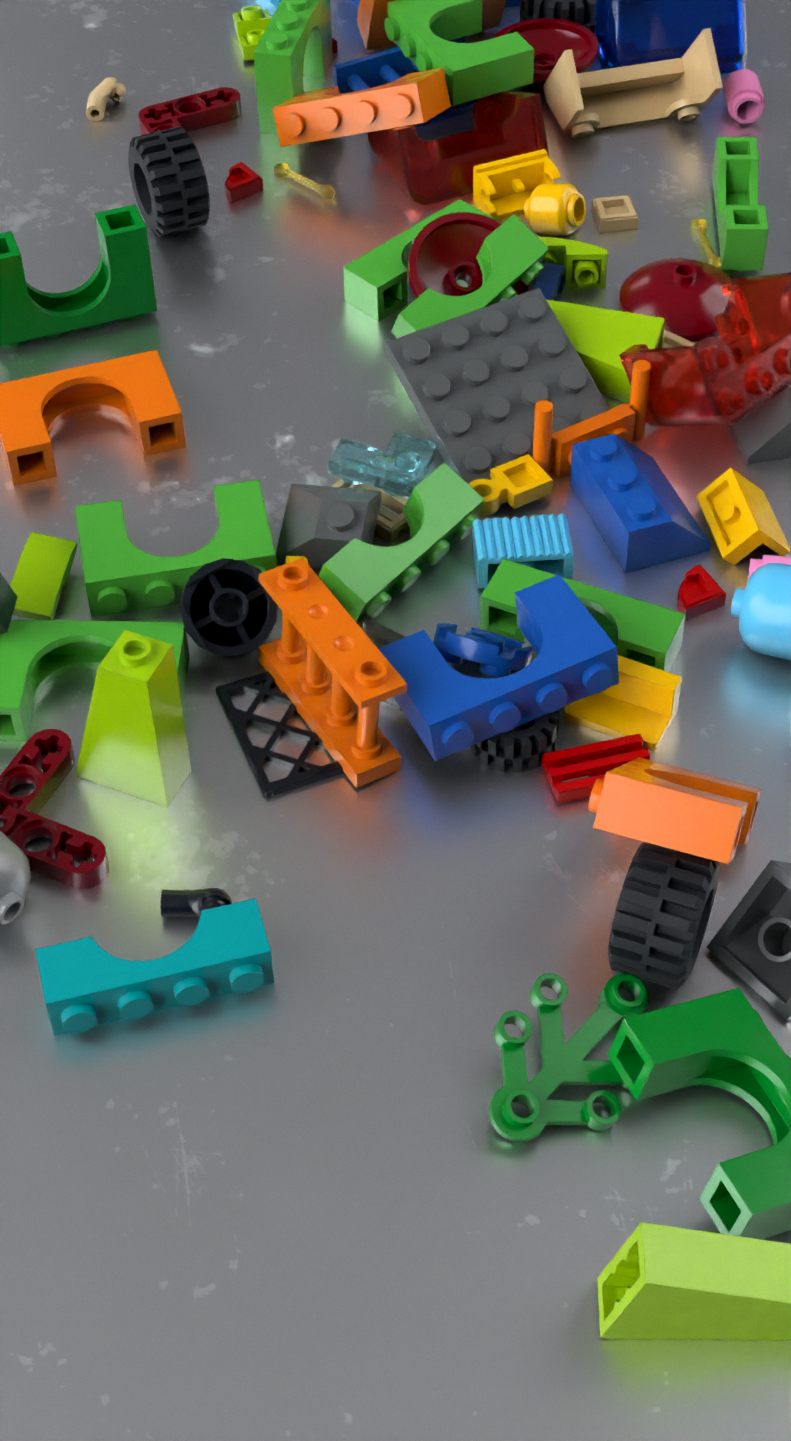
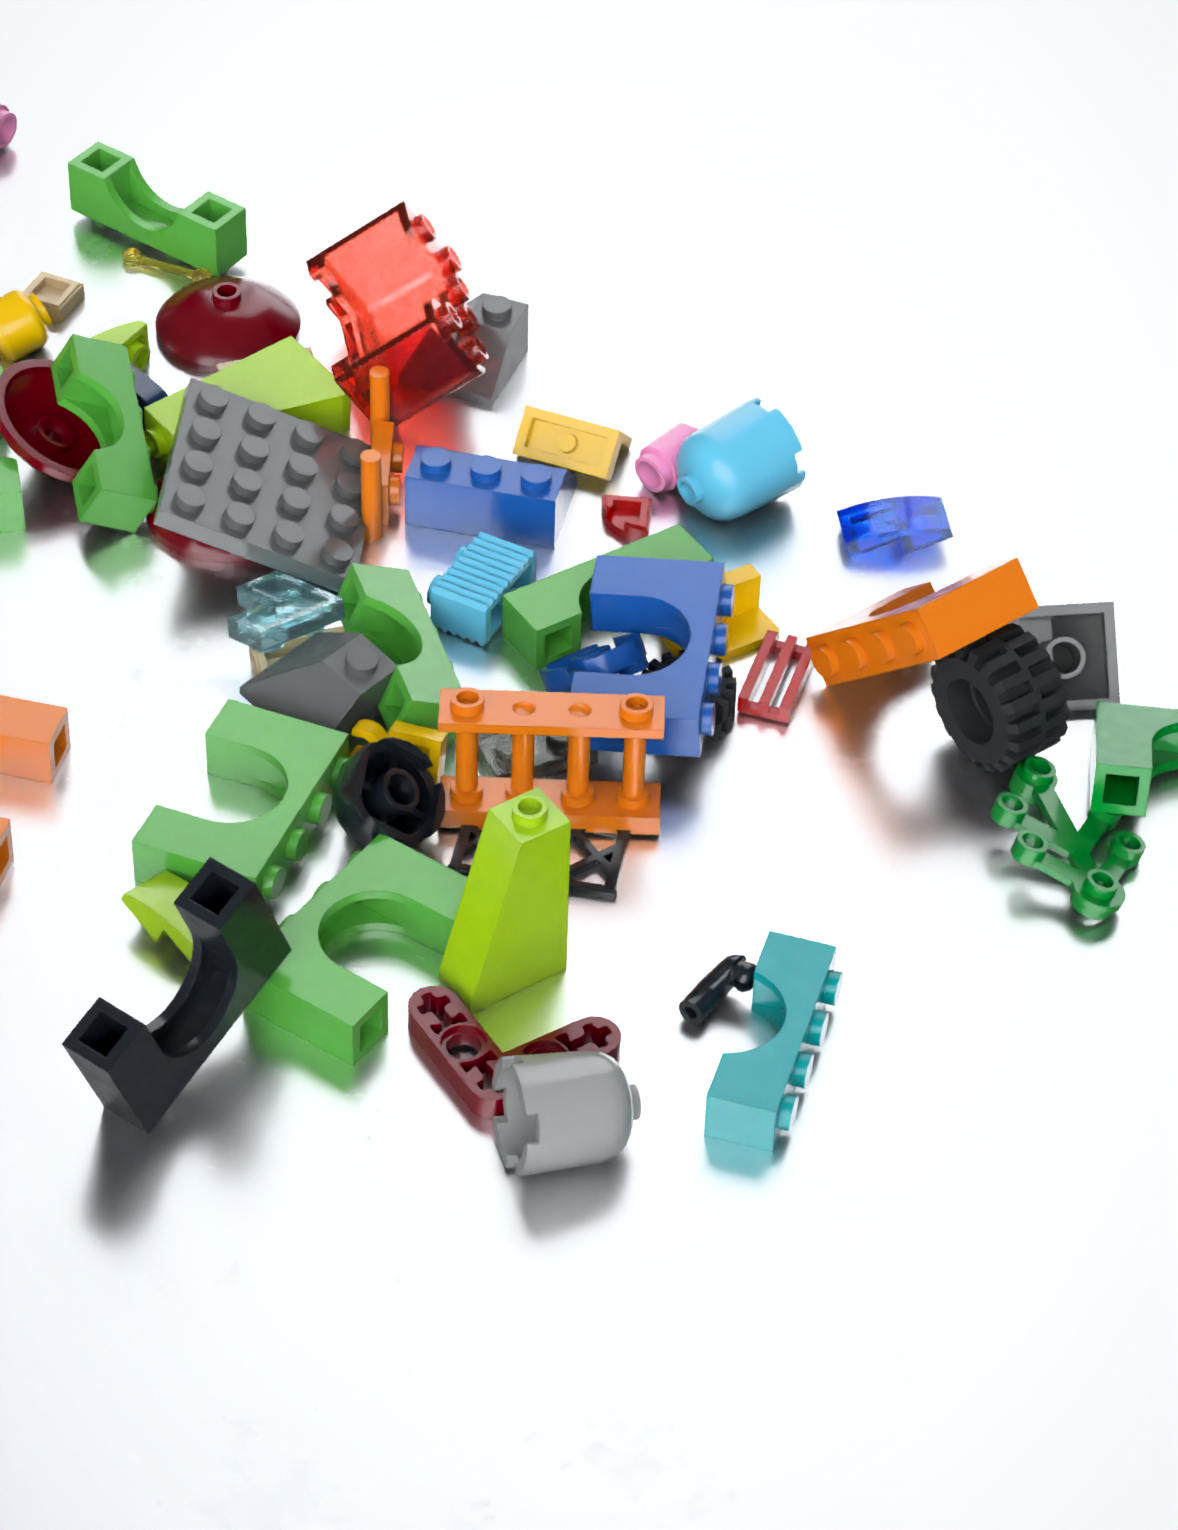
camera: 60 degrees left, 5 degrees down
yellow plate [469,454,553,516] -> none

